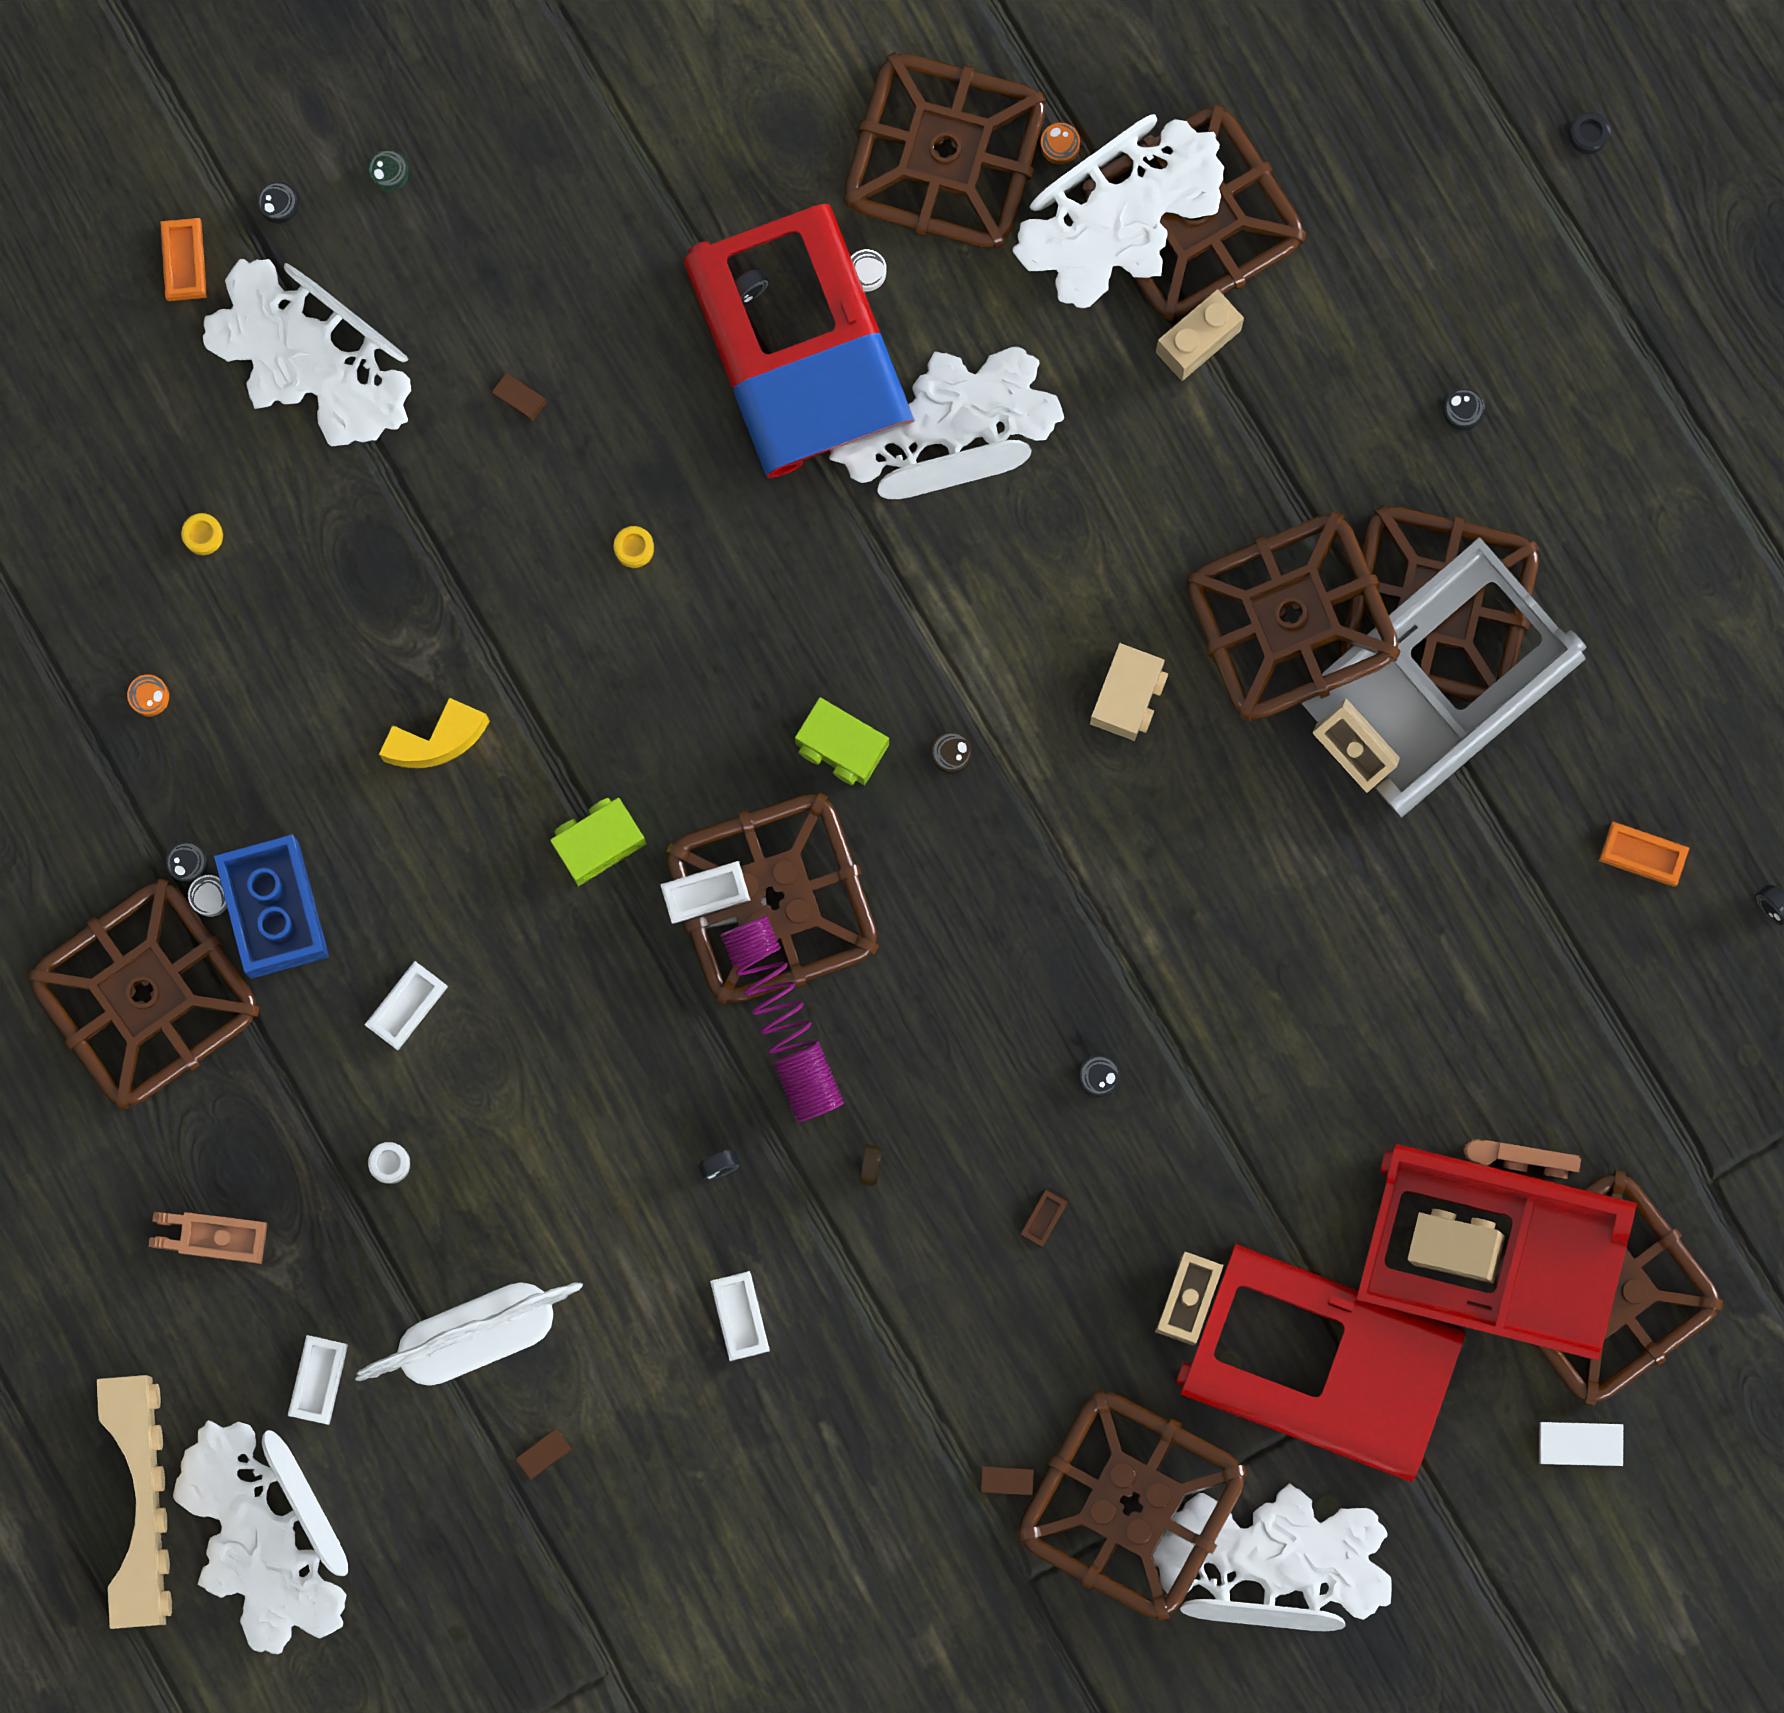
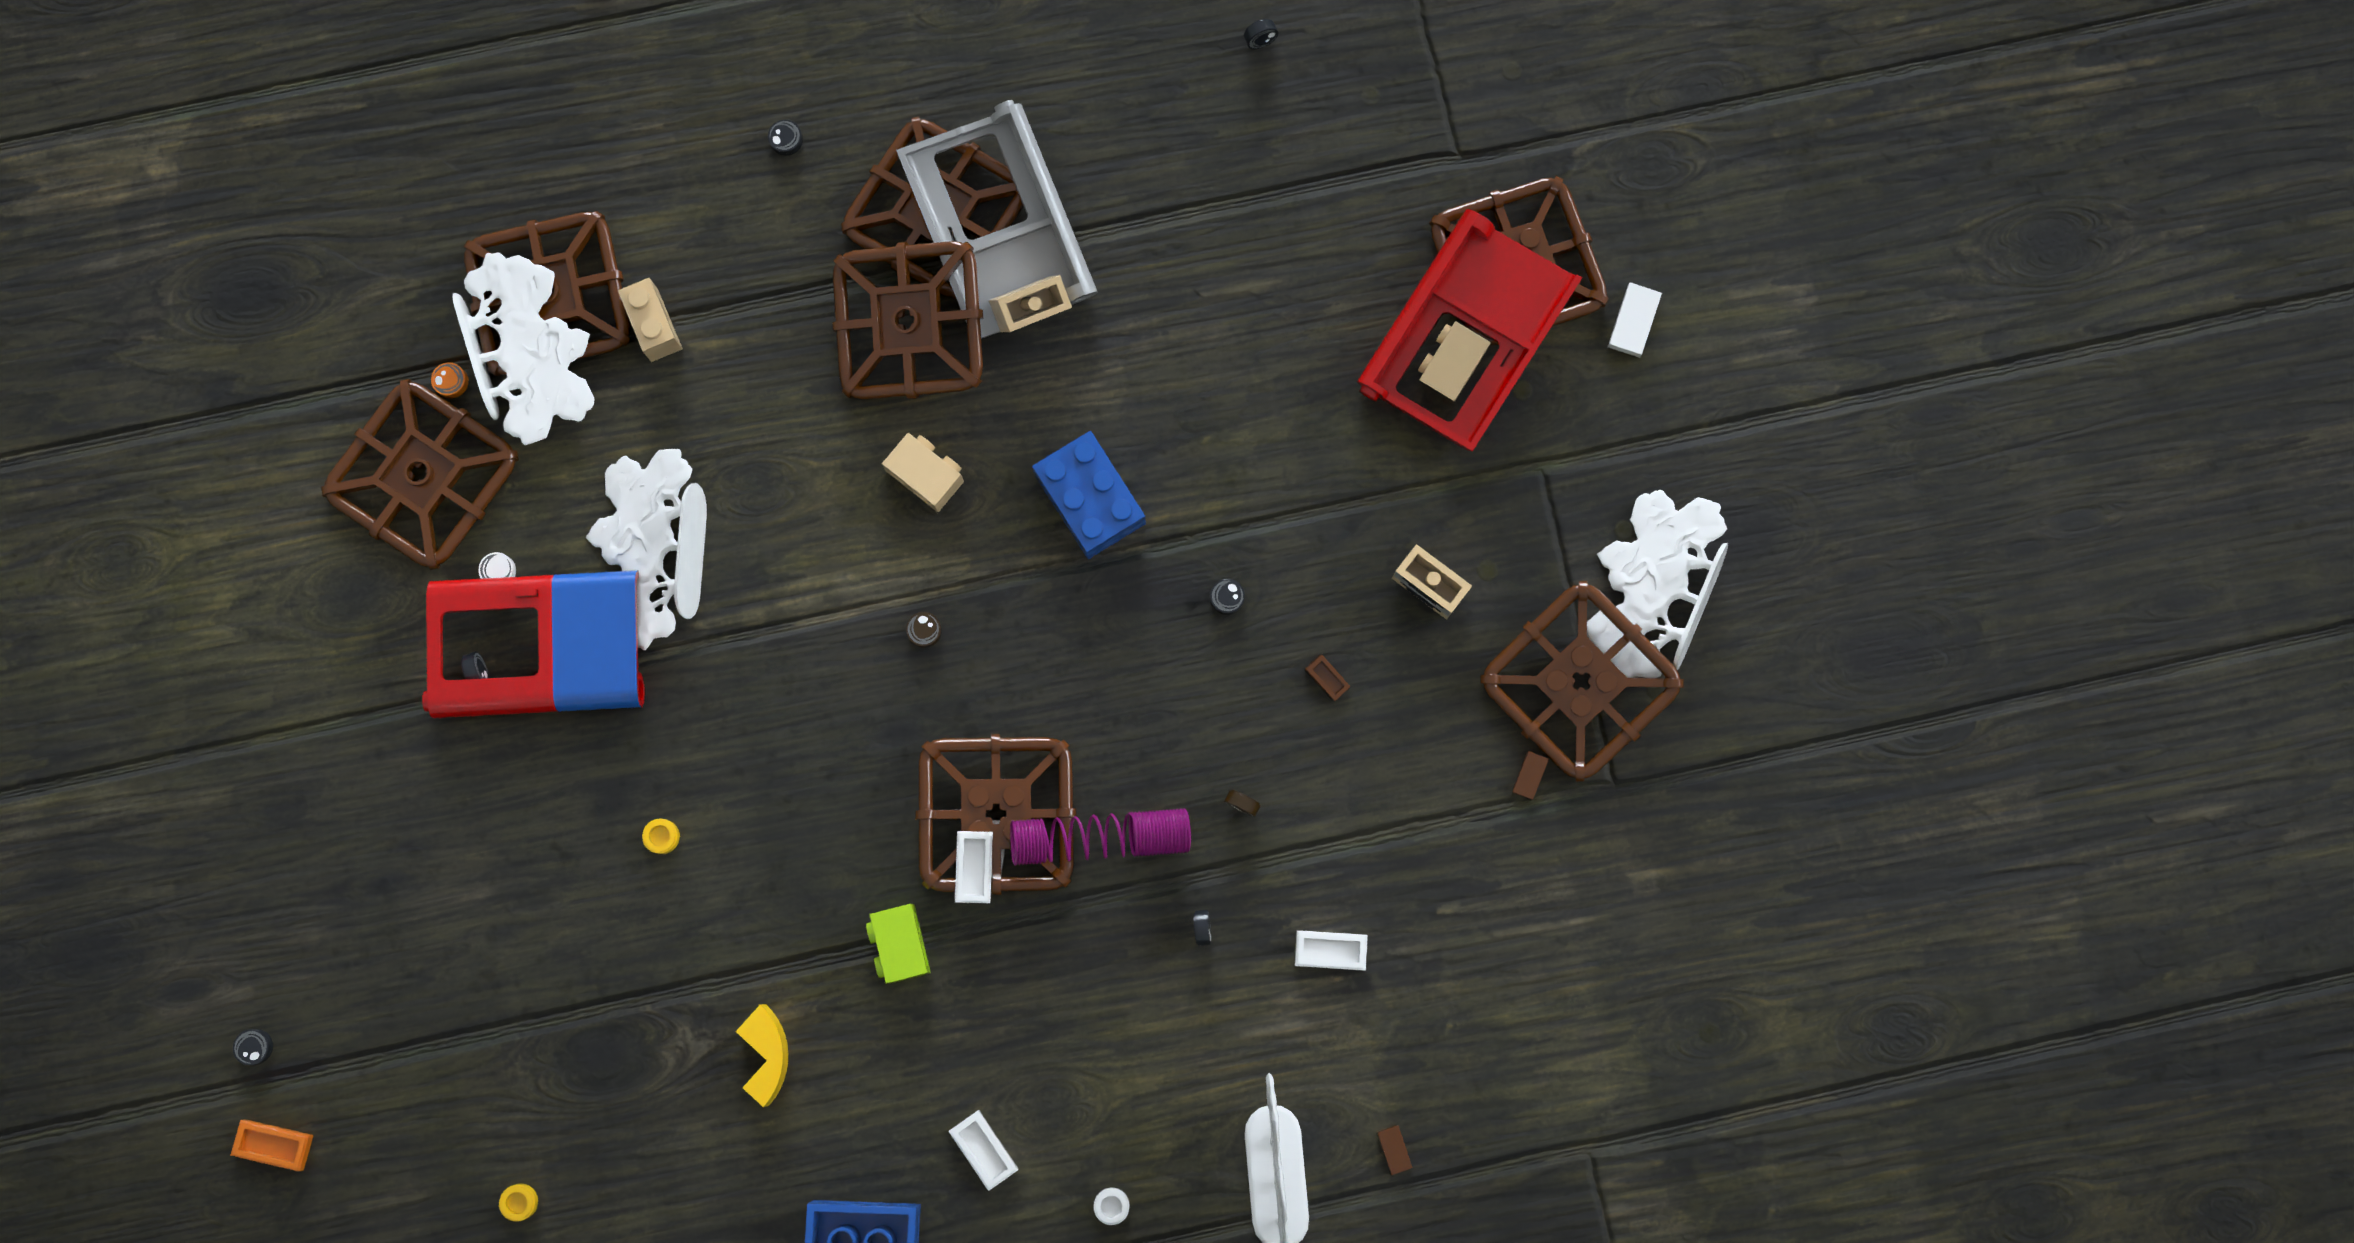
camera: 75 degrees left, 0 degrees up
white plant [203,259,411,446] -> none
clear green tile [368,149,409,191] -> none
reddish brown piece [492,373,547,422] -> none
lime brick [795,697,889,786] -> none
red piece [1175,1244,1466,1483] -> none
nougat hinge [1463,1139,1581,1179] -> none
orange tile [1598,822,1689,887] -> none
none -> blue brick [1032,430,1146,559]

